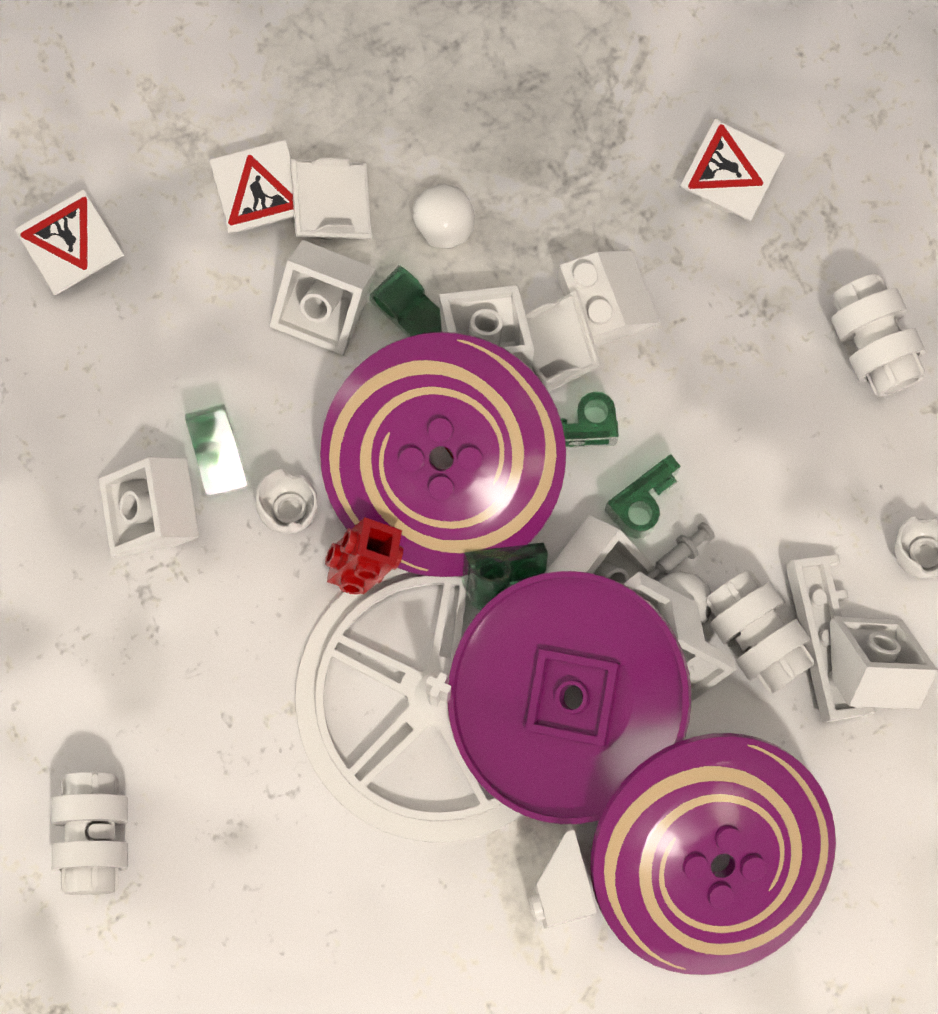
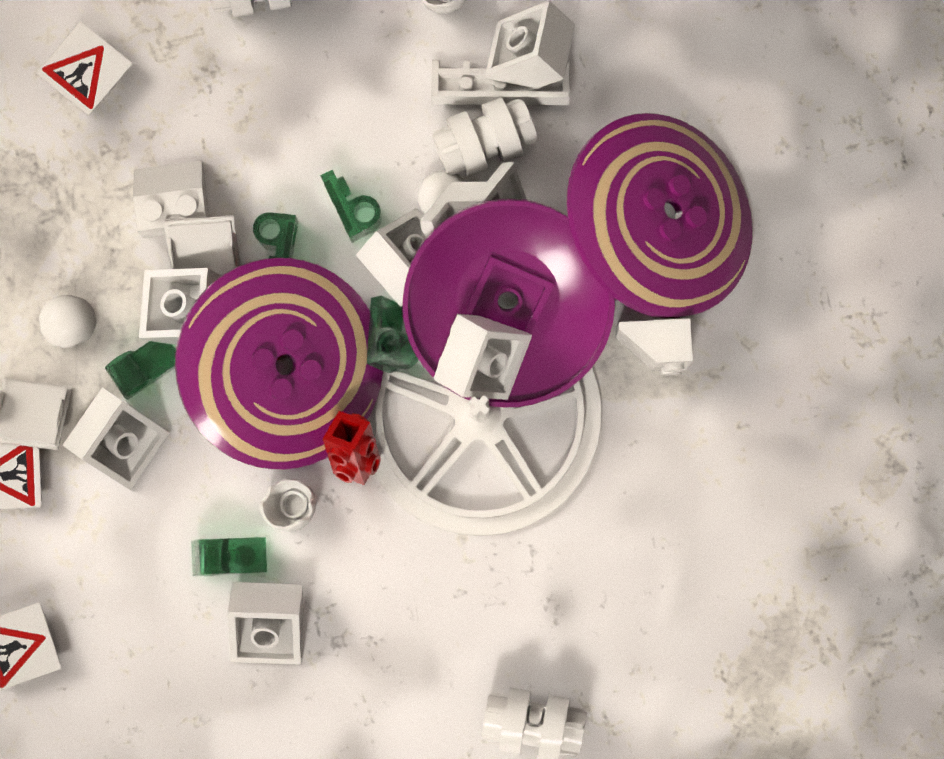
camera: 70 degrees left, 5 degrees up
light grey piece [647,522,715,579] -> none
none -> white slope [433,314,532,400]

